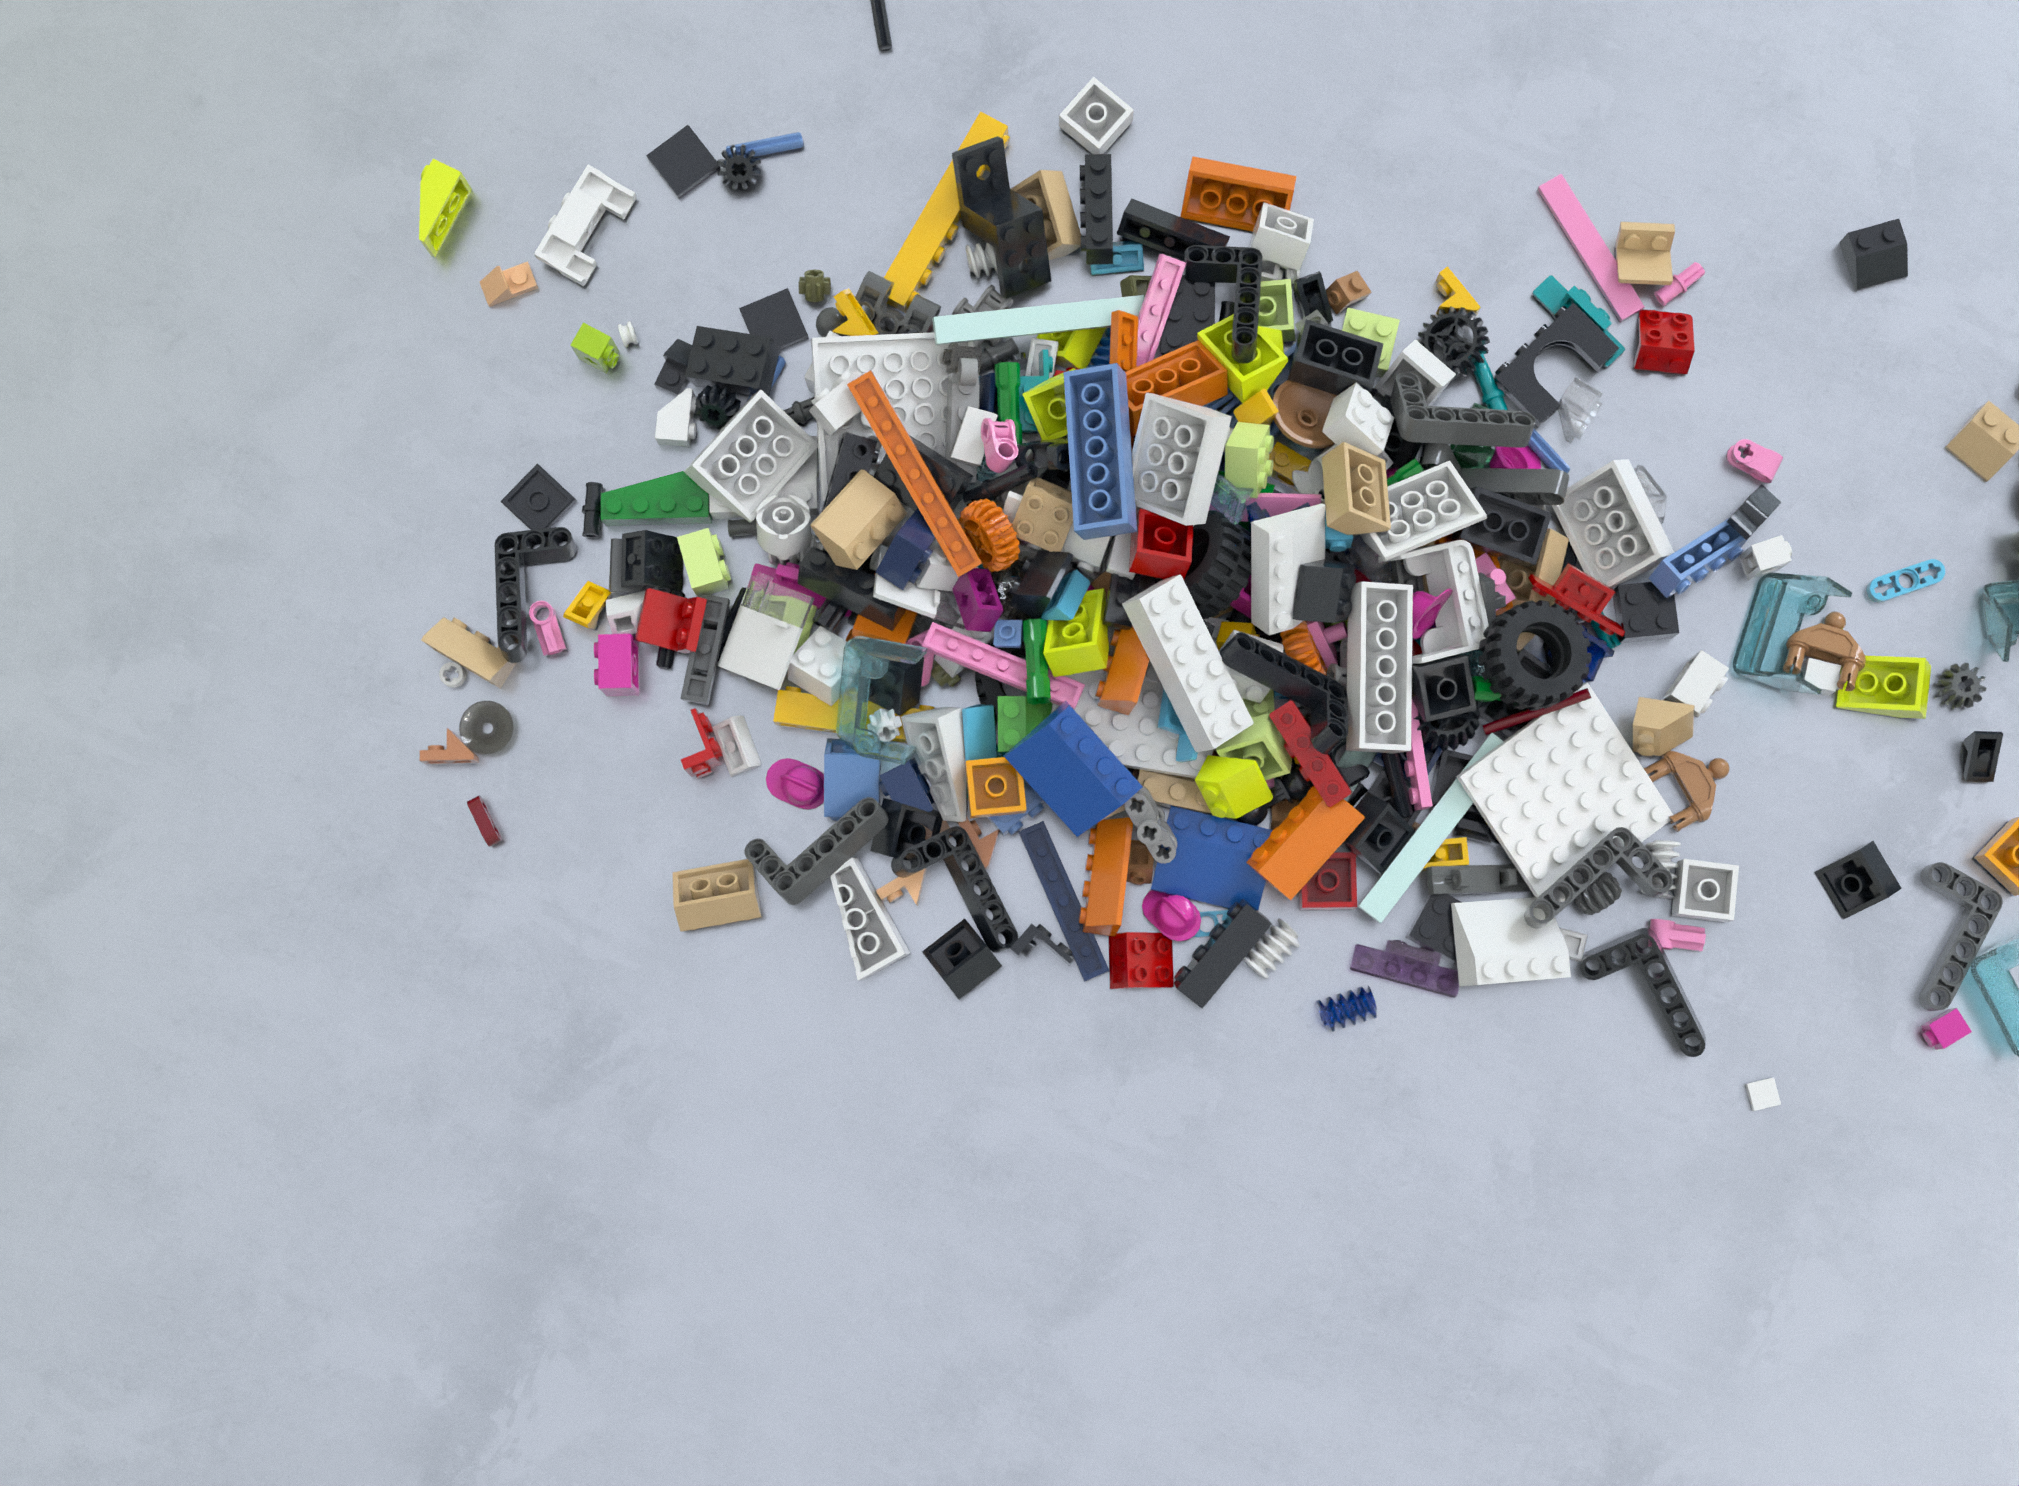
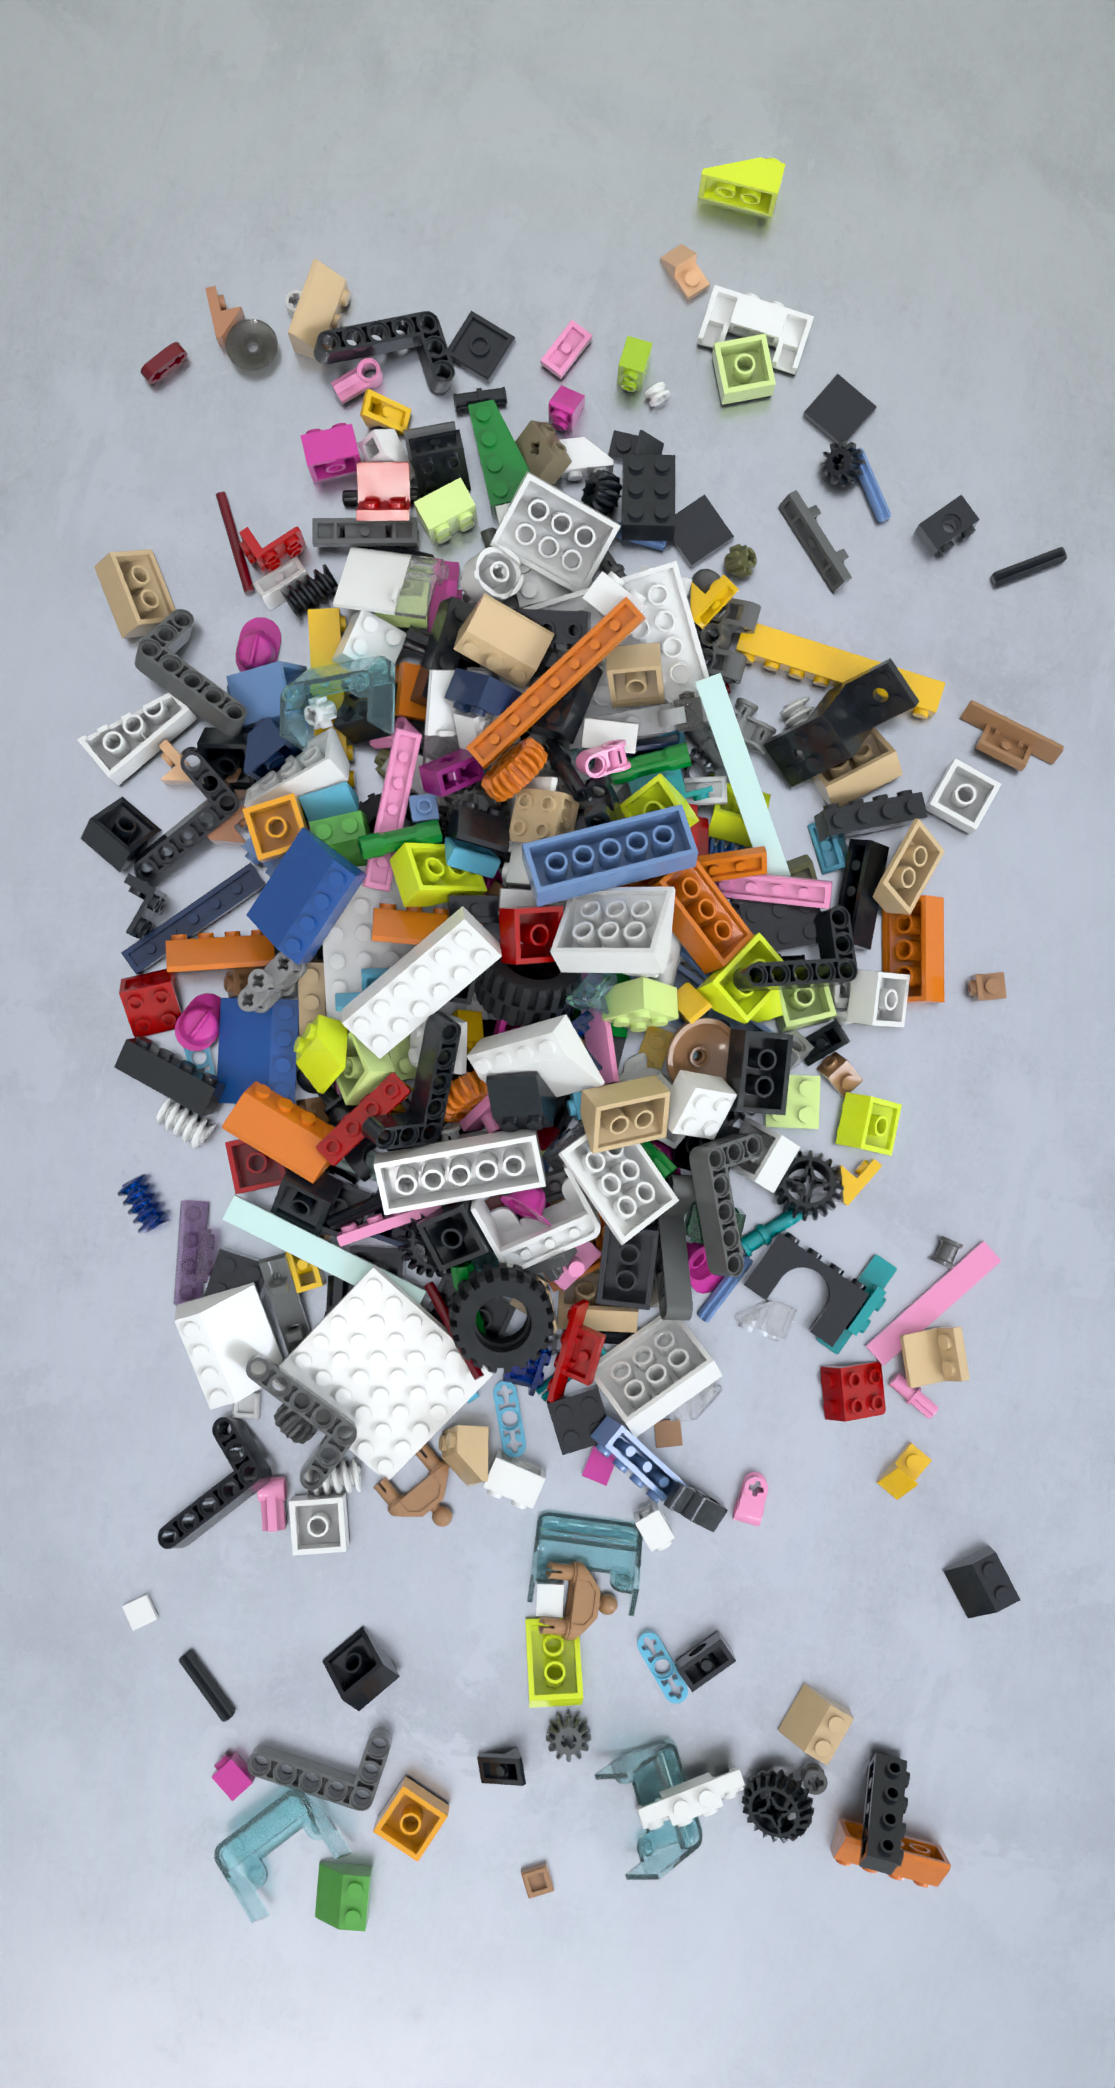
camera: 70 degrees right, 5 degrees up
none -> black axle [179,1651,235,1722]
none -> dark red bar [216,492,254,594]
none -> black piece [280,564,338,618]
none -> medium azure beam [493,1379,526,1457]
none -> dark tan brick [515,420,572,484]
none -> bright pink plate [540,320,592,379]
none -> dark pink slope [548,385,585,432]
none -> dark pink brick [581,1445,615,1486]
none -> tan slope [606,642,665,708]
none -> medium nougat tile [654,1418,683,1448]
none -> black brick [675,1631,736,1692]
none -> yellowish green brick [712,333,776,405]
none -> dark grey hinge [779,490,852,593]
none -> neon yellow slope [835,1092,902,1156]
none -> tan slope [873,819,945,915]
none -> yellow slope [877,1442,932,1500]
none -> black brick [915,494,980,557]
none -> dark grey bush [931,1236,963,1269]
none -> medium nougat bracket [960,700,1064,772]
none -> medium nougat bracket [968,972,1007,1002]

